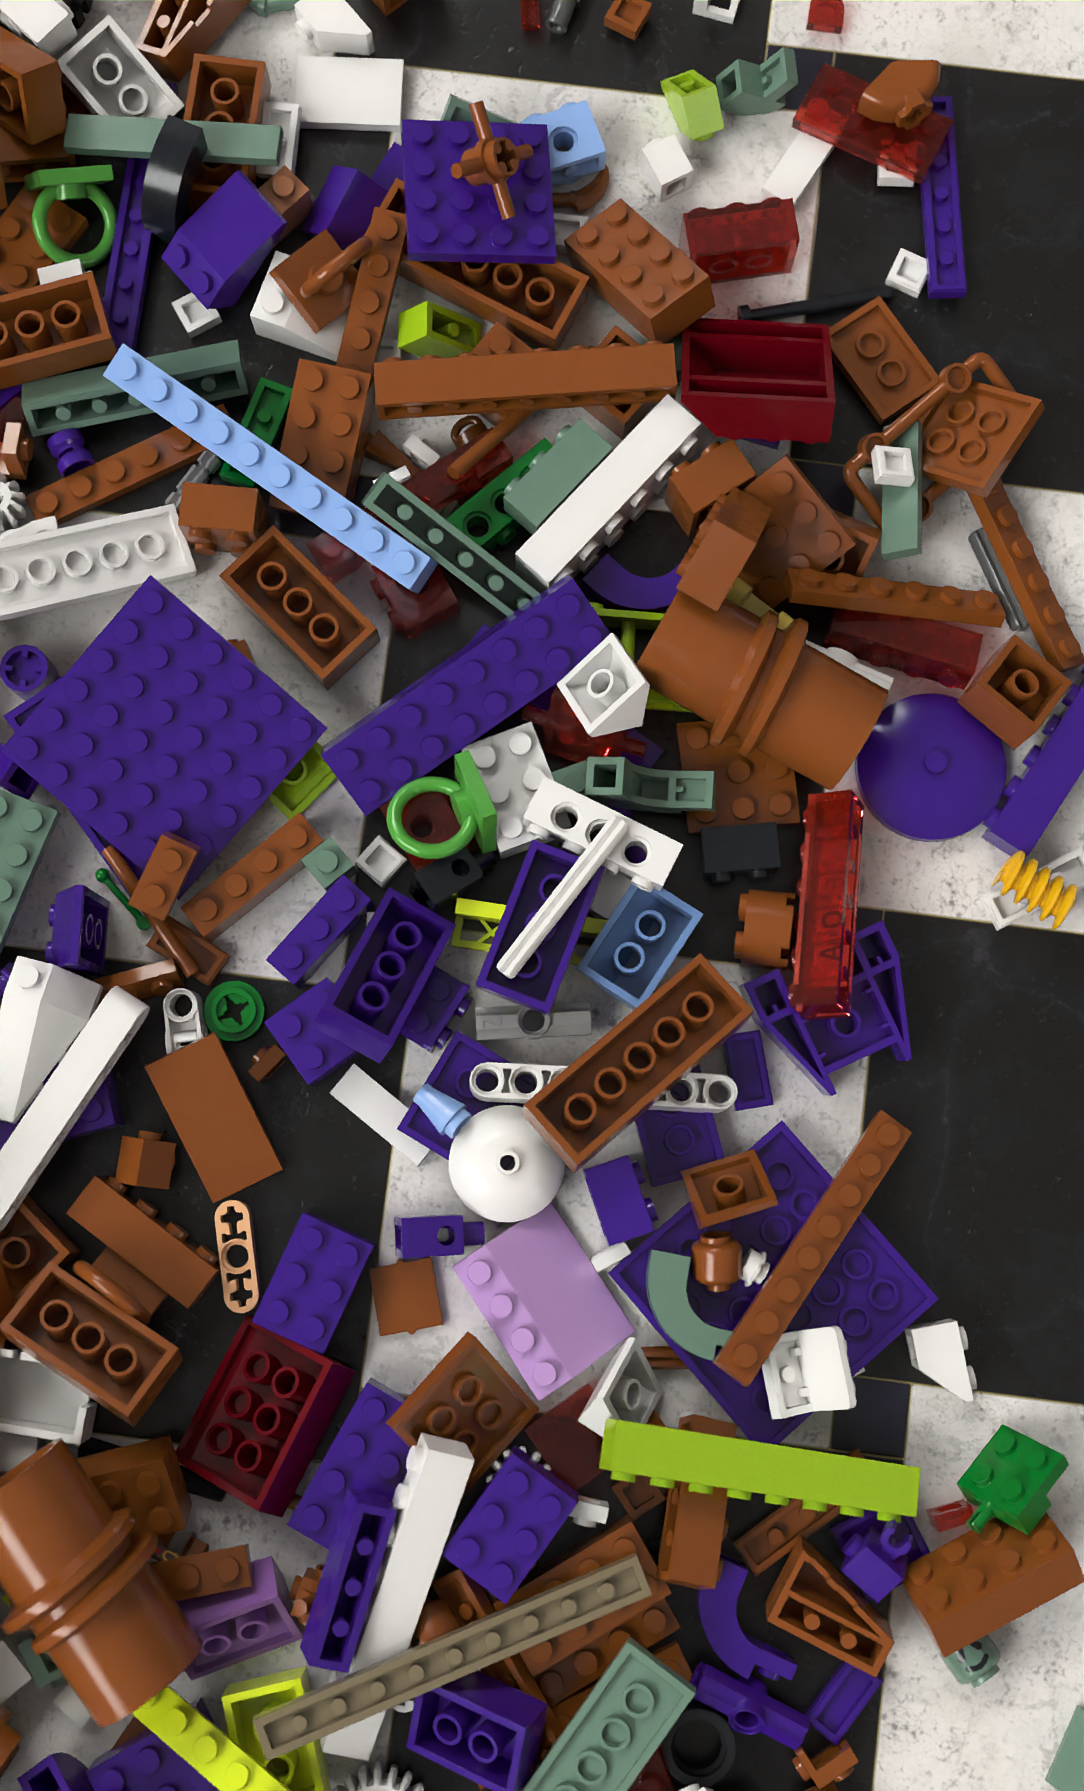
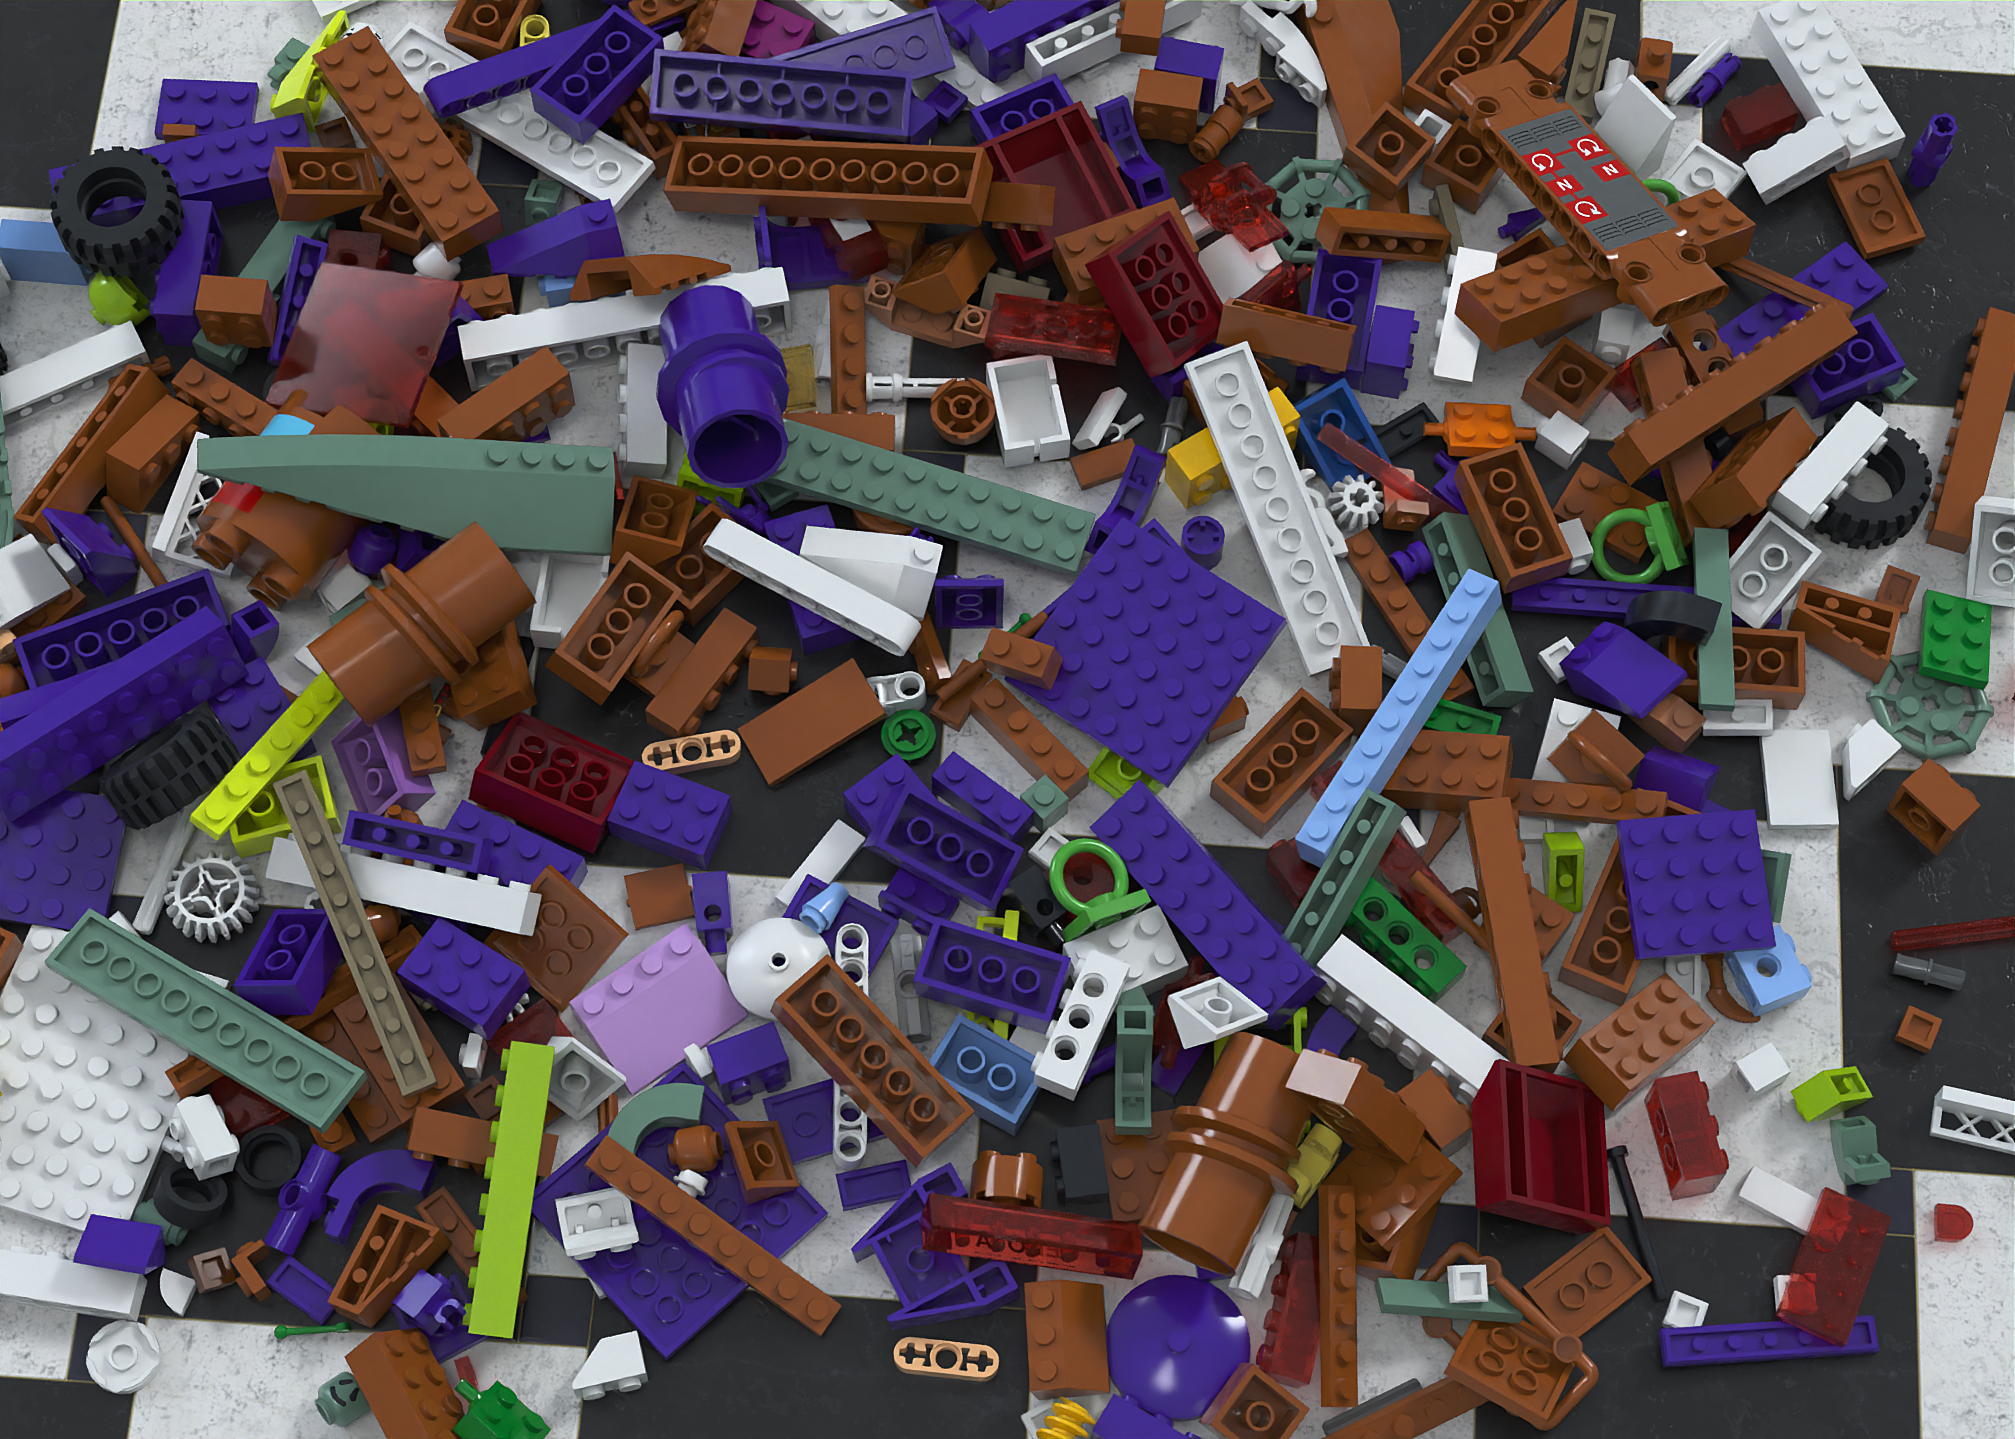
camera: 85 degrees right, 15 degrees down
reddish brown plate [248,1044,289,1084] -> none
white plate [403,434,442,479] -> none
dark orange bar [451,100,533,220] -> none
white axle [497,815,629,979] -> none
sand green brick [503,418,613,535] -> none
dark orange piece [857,60,941,130] -> none
none -> green hinge [274,1323,350,1340]
none -> light nougat beam [894,1337,999,1382]
none -> dark orange slope [1024,1279,1110,1400]

